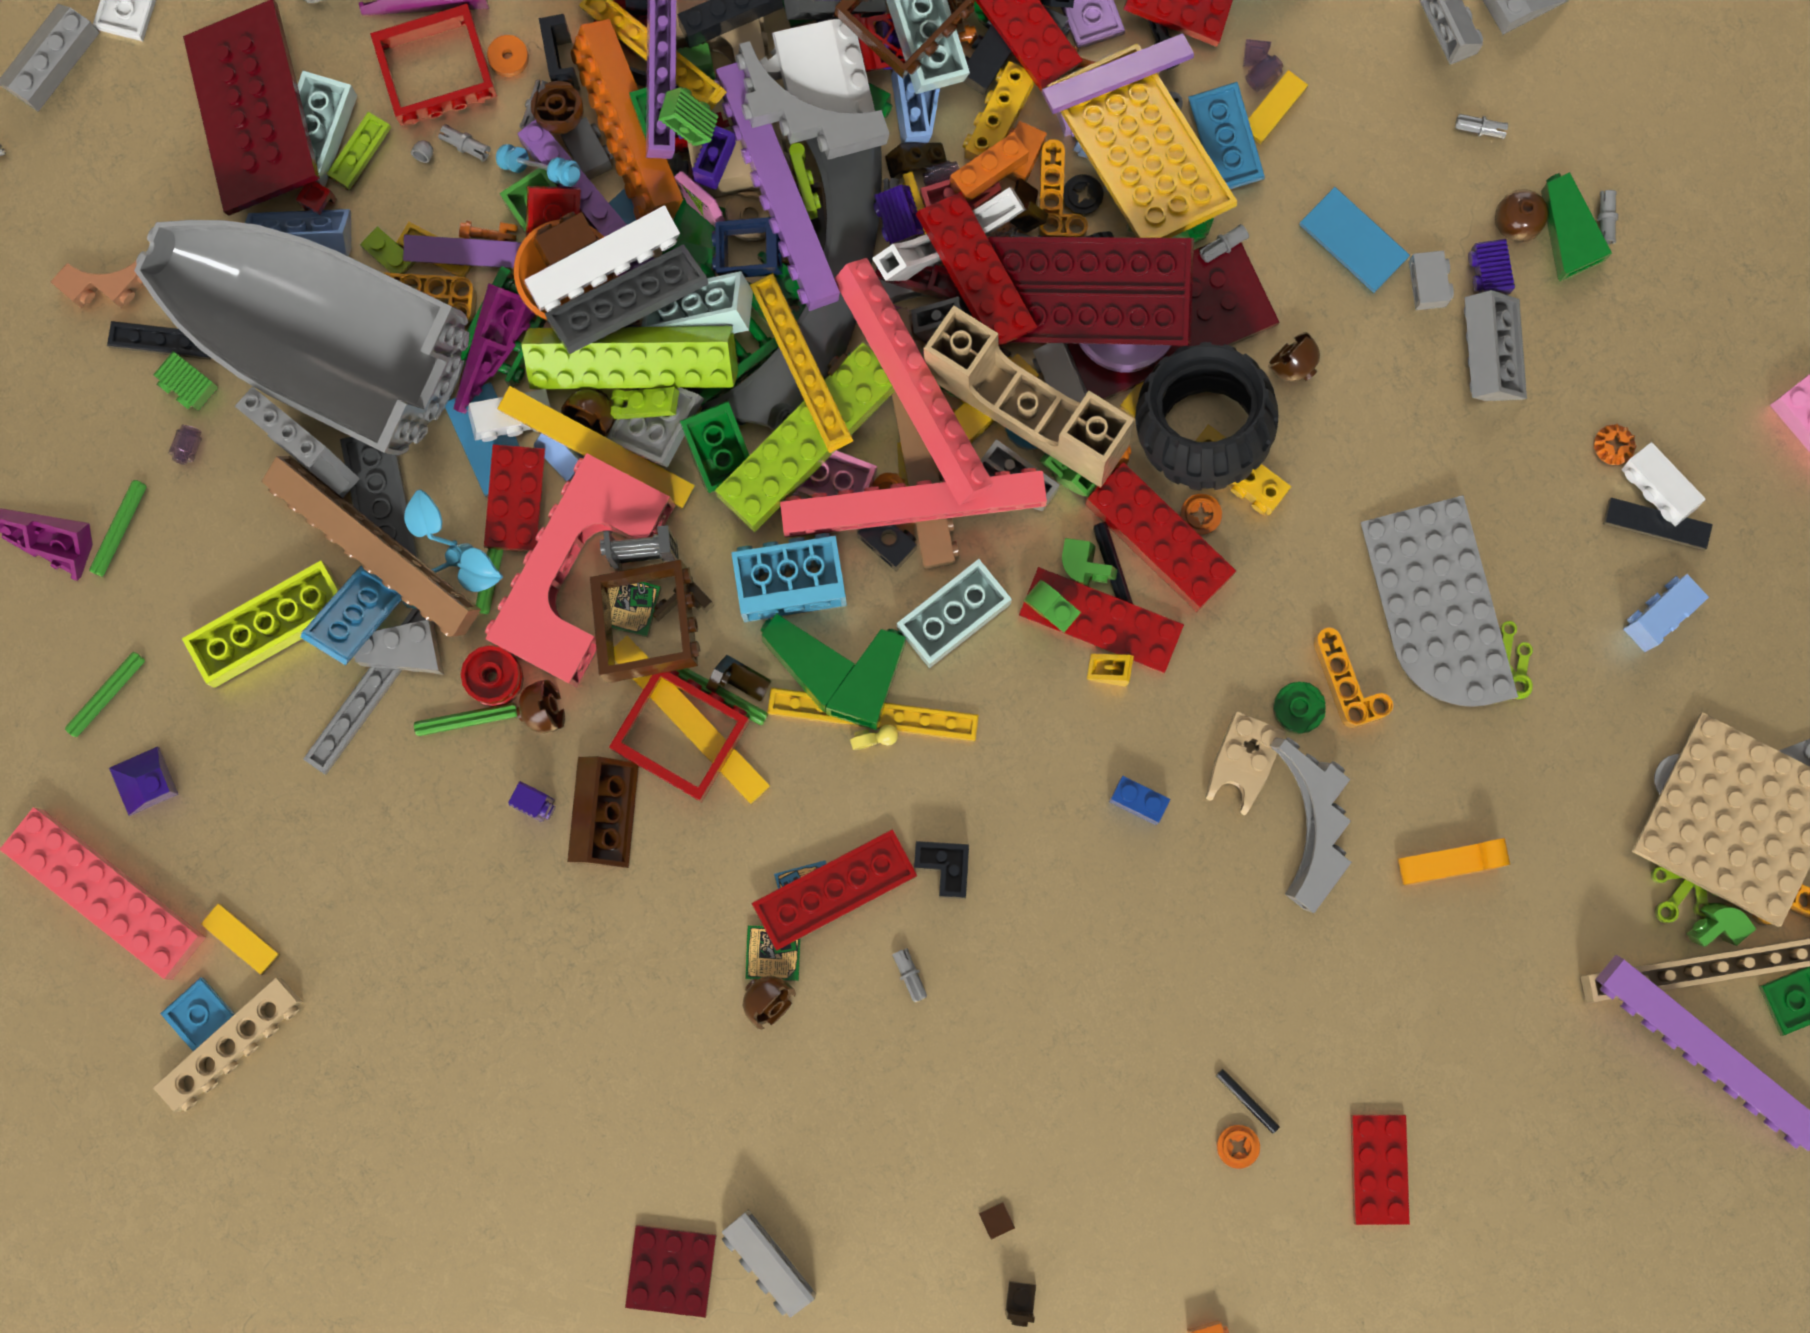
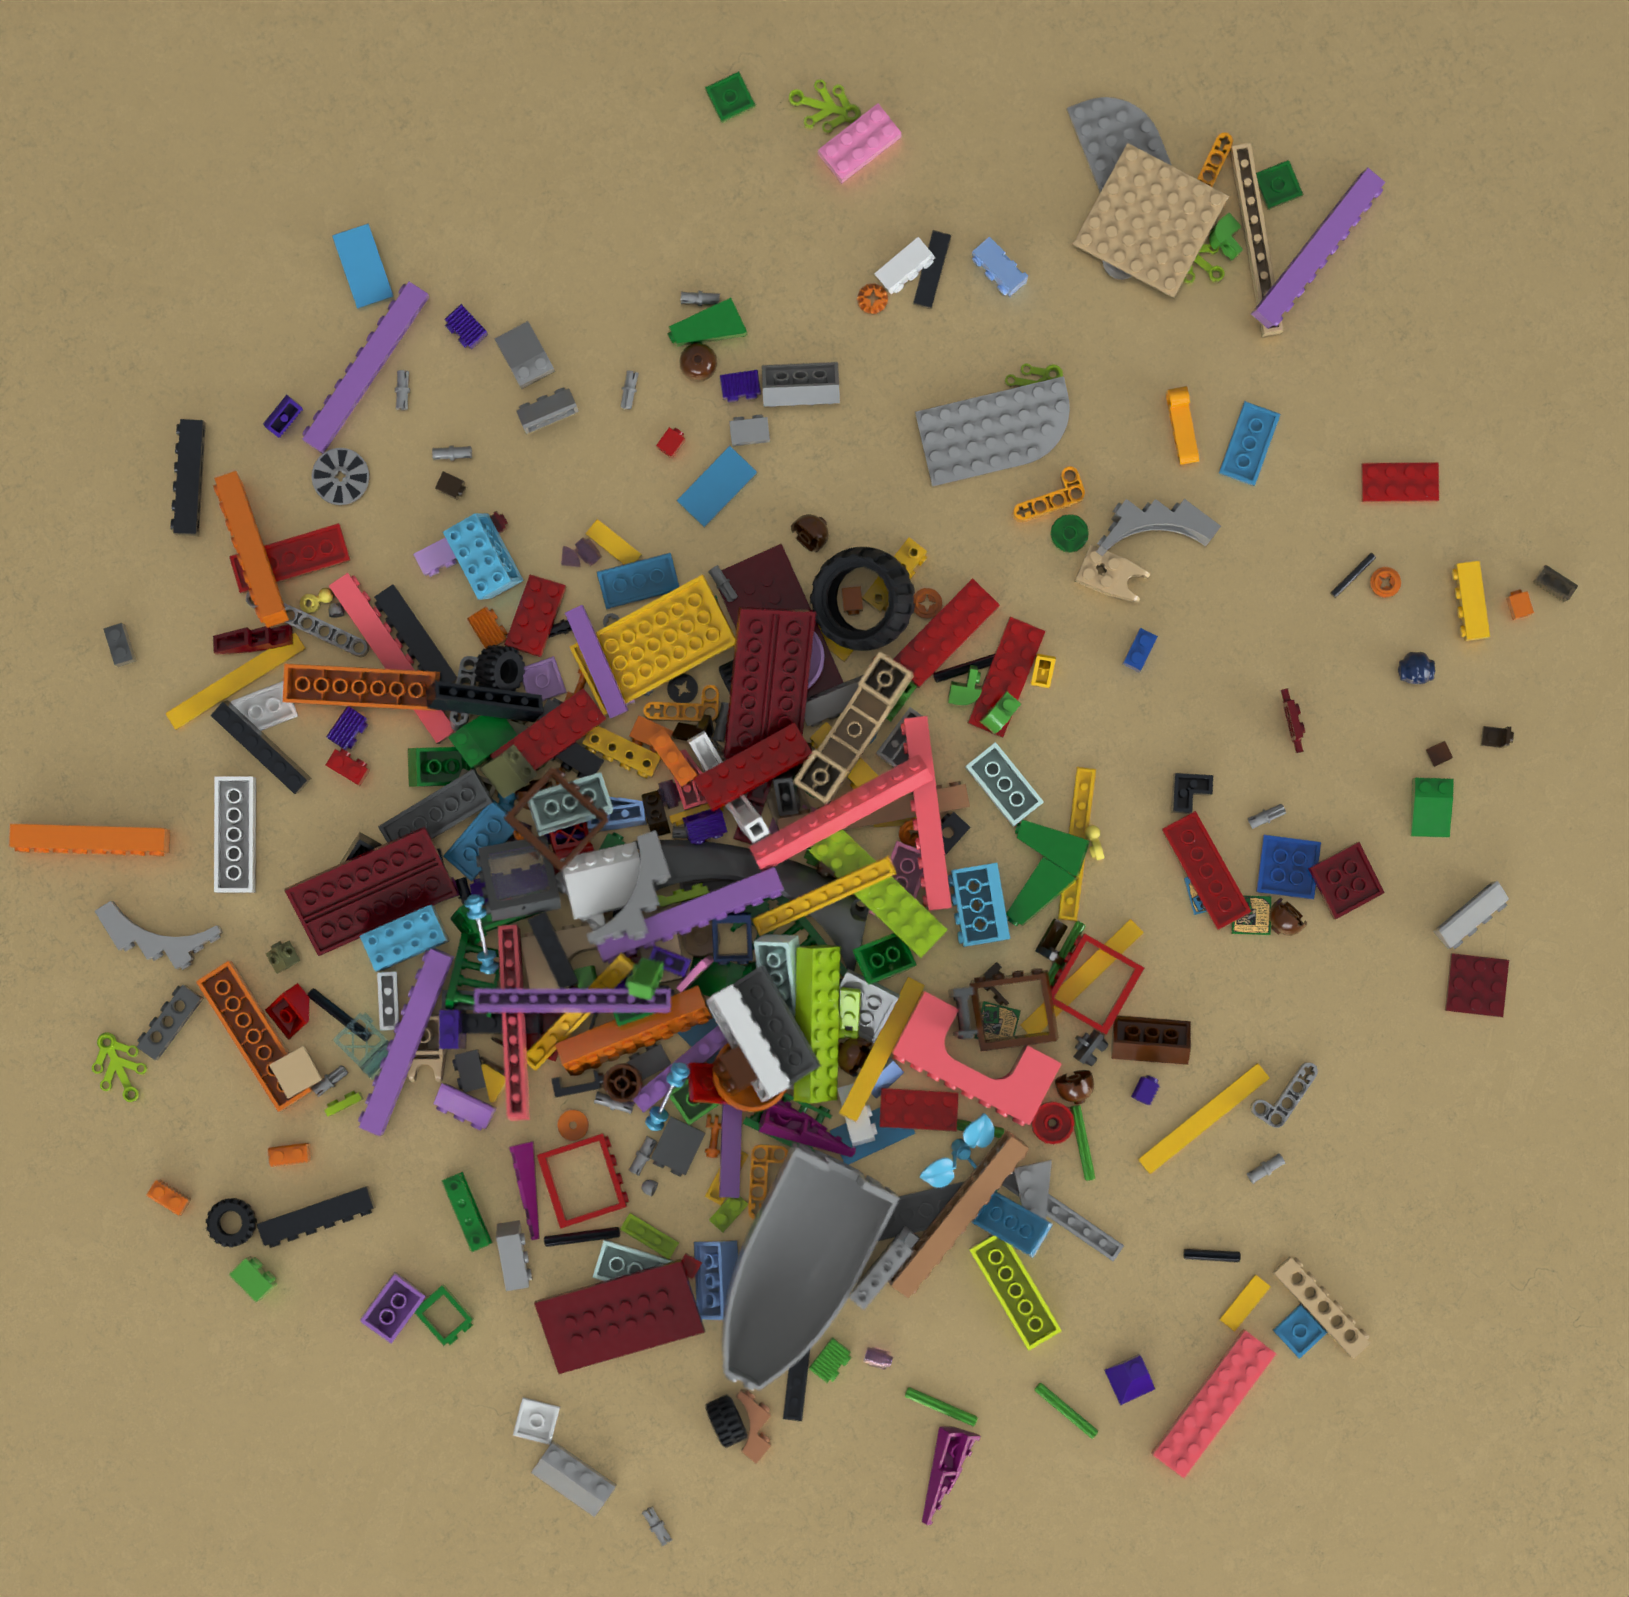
camera: 90 degrees left, 5 degrees up
none -> black axle [544,1227,620,1247]
none -> dark grey brick [651,1116,706,1177]
none -> red brick [656,427,685,459]
none -> black tyre [706,1394,747,1448]
none -> orange brick [842,586,863,615]
none -> dark grey hips [1073,1029,1109,1066]
none -> yellow tile [1138,1063,1270,1174]
none -> black axle [1183,1249,1241,1262]
none -> dark azure tile [1219,401,1281,486]
none -> light grey pin [1247,1153,1286,1184]
none -> light grey beam [1250,1063,1318,1128]
none -> blue plate [1256,835,1321,899]
none -> dark red plate [1280,688,1305,754]
none -> dark red plate [1308,842,1385,919]
none -> dark blue hair [1398,652,1435,684]
none -> green slope [1411,778,1454,837]
none -> yellow brick [1452,561,1490,641]

